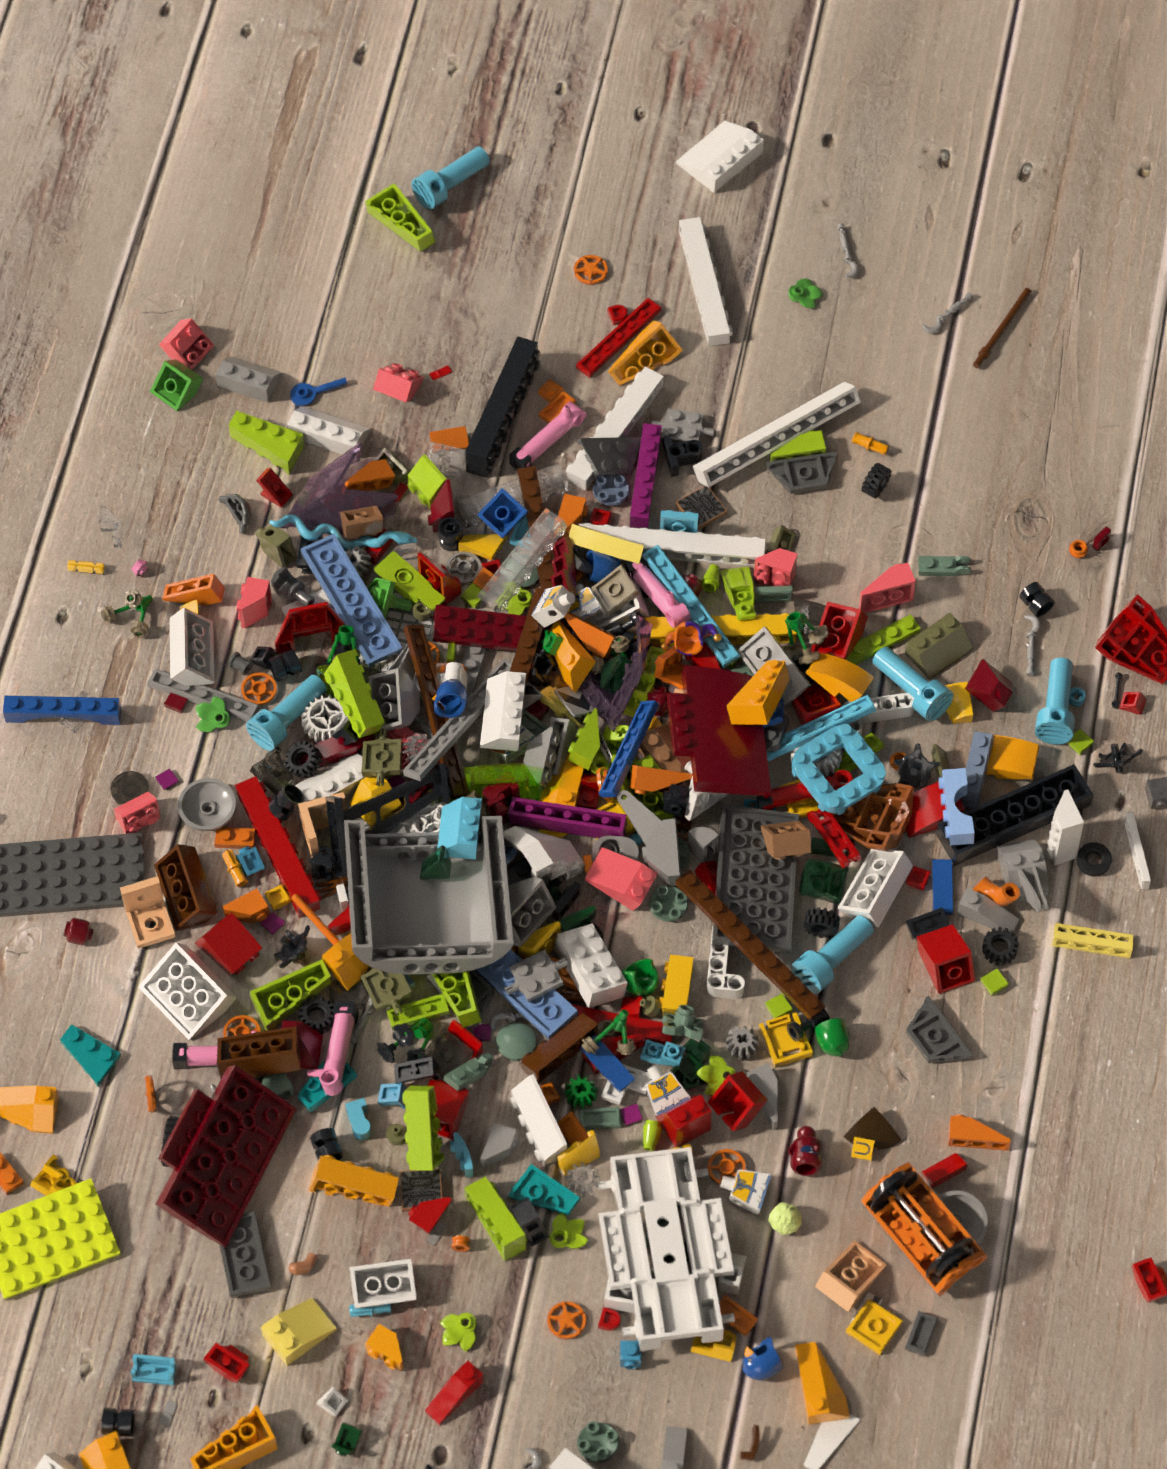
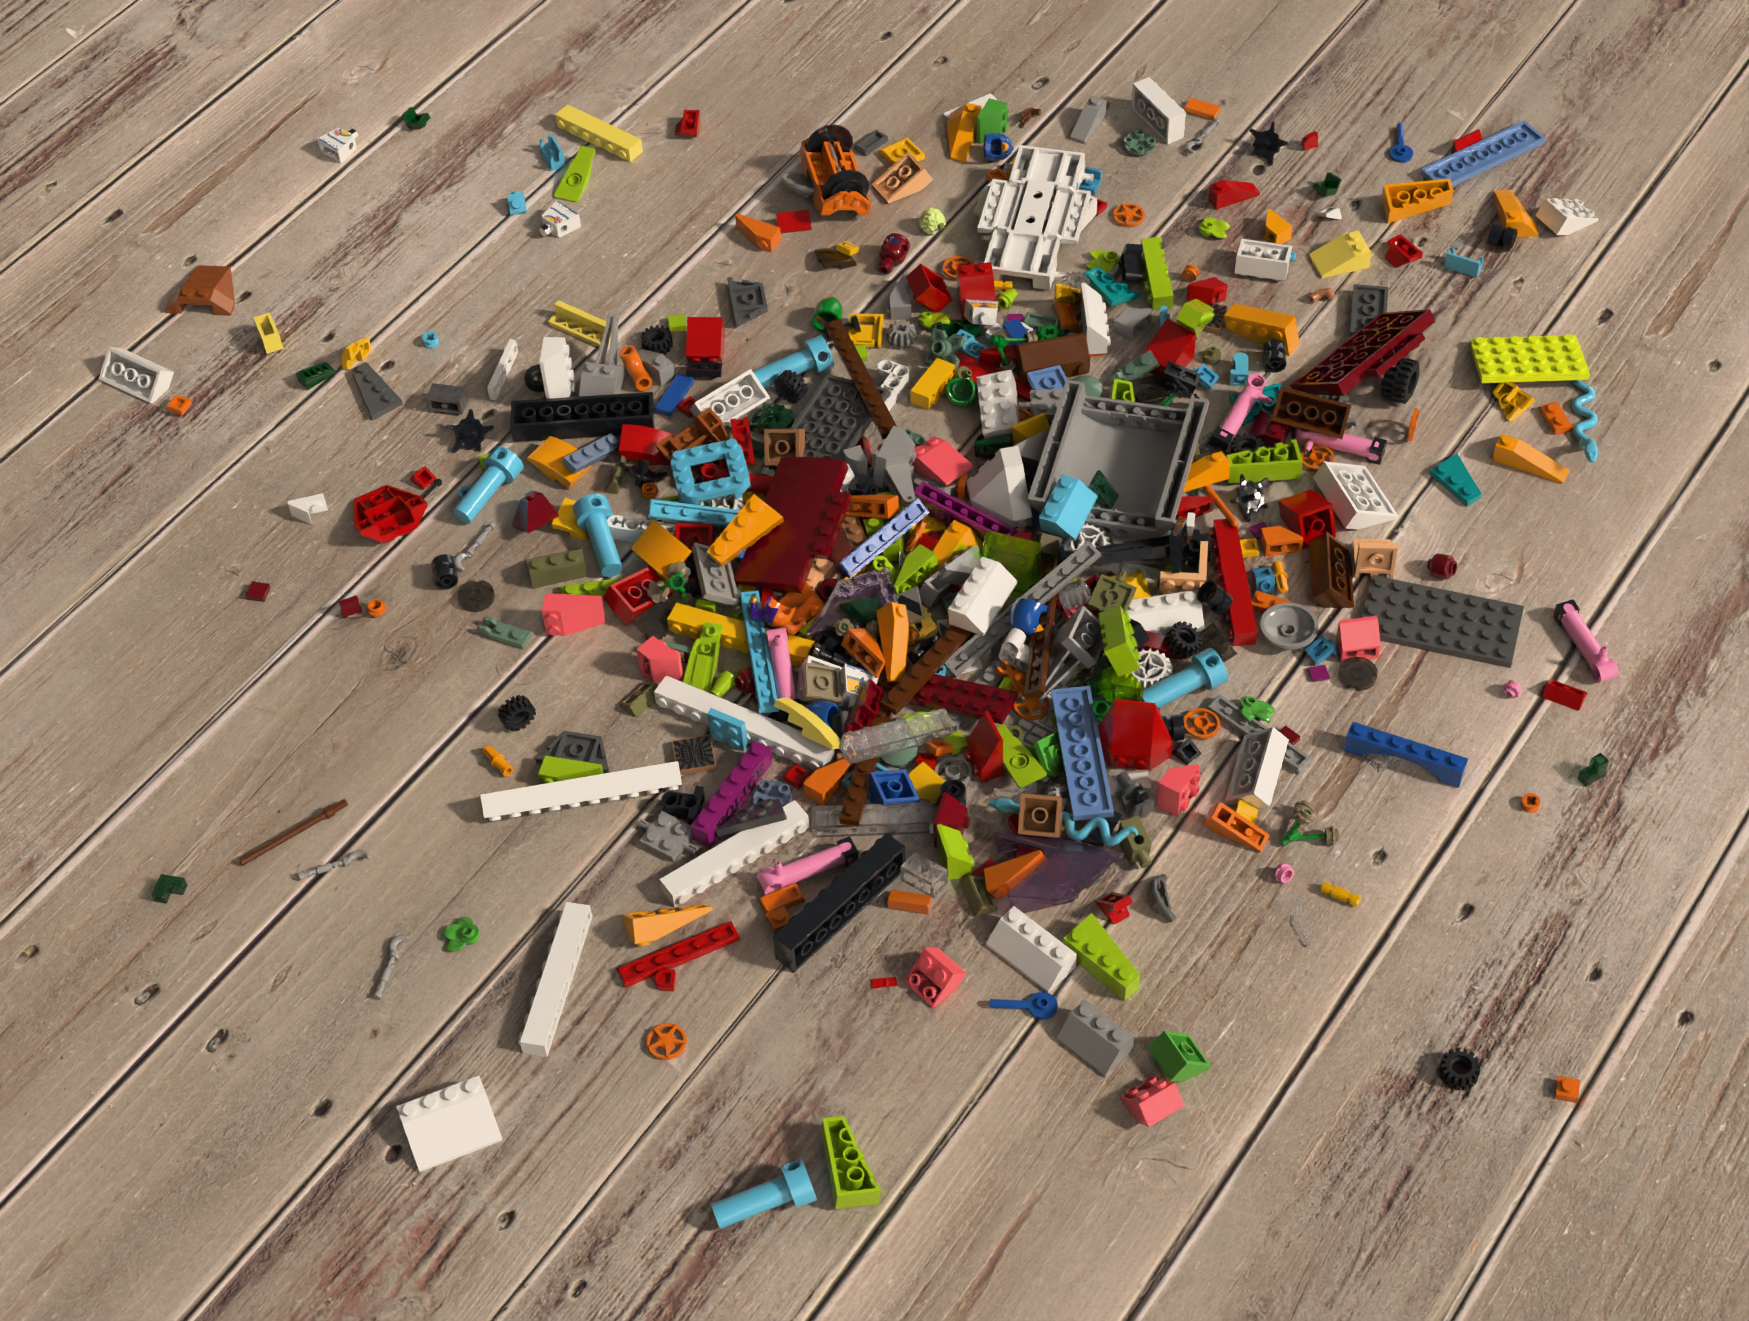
camera: 155 degrees left, 10 degrees down
dark grey bush [228,652,253,676] -> none
white torso [531,585,575,627] -> none
green plate [540,629,563,656] -> none
torso [720,1170,771,1216] -> none
light blue arch [938,768,974,846] -> none
none -> clear green piece [152,874,187,904]
none -> clear smoke tile [457,580,495,612]
none -> bright green slope [977,98,1009,144]
none -> dark azure bracket [1305,635,1338,665]

